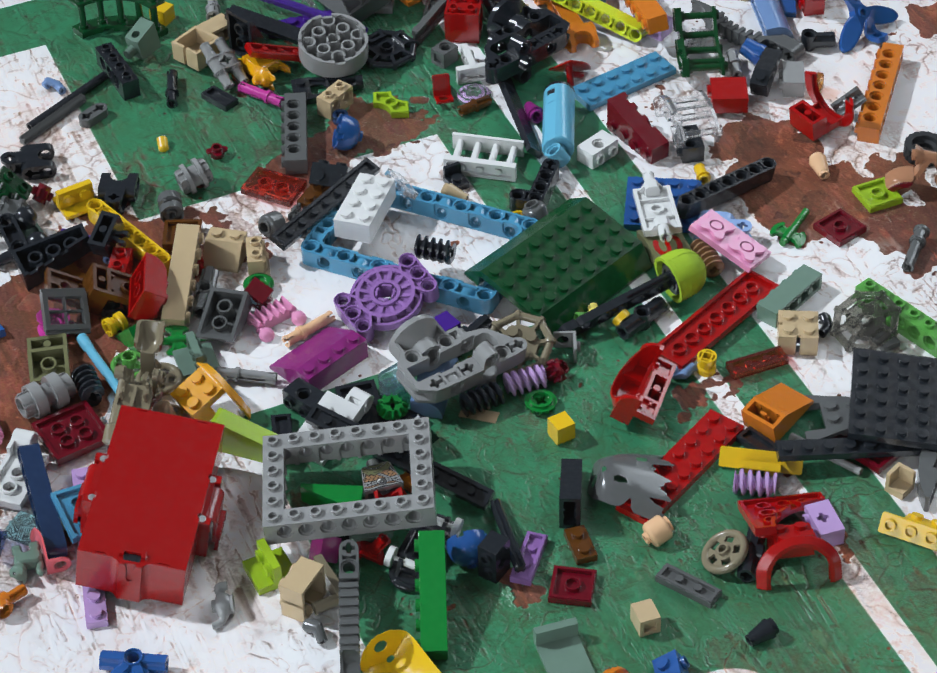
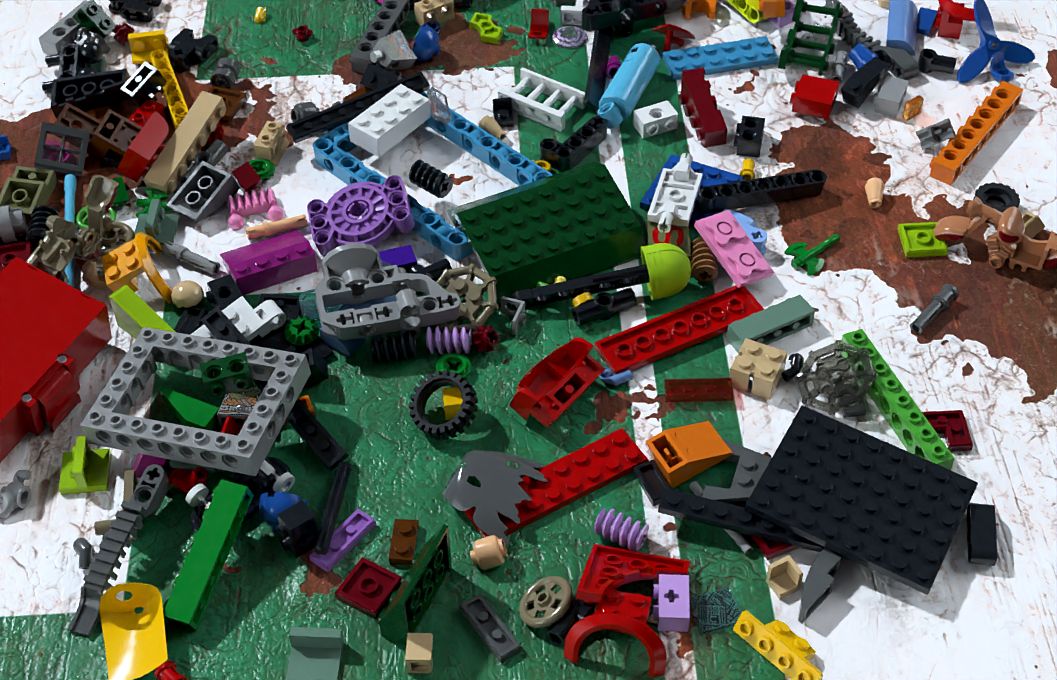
camera: 20 degrees right, 5 degrees up
yellow wheel [101,311,129,337] -> none
light grey piece [174,158,214,194] -> none
tan slope [203,227,248,273] -> none
clear red plate [241,167,307,207] -> none
tan piece [278,556,326,622] -> none
reddish brown axle [457,95,492,117] -> none
tan sticker [459,408,500,423] -> none
dark grey head [522,199,549,220] -> none
black slope [559,459,582,528] -> none
clear fence [653,90,723,149] -> none
yellow wheel [696,349,717,377] -> none
yellow bracket [719,446,803,476] -> none
red piece [789,71,854,141] -> none
dark red tile [813,208,867,248] -> none
none -> tan hair [171,280,204,308]
none -> dark green brick [200,352,255,399]
none -> torso [370,30,417,70]
none -> dark green slope [378,524,452,645]
none -> black tyre [409,370,478,440]
none -> clear light blue piece [689,587,741,634]

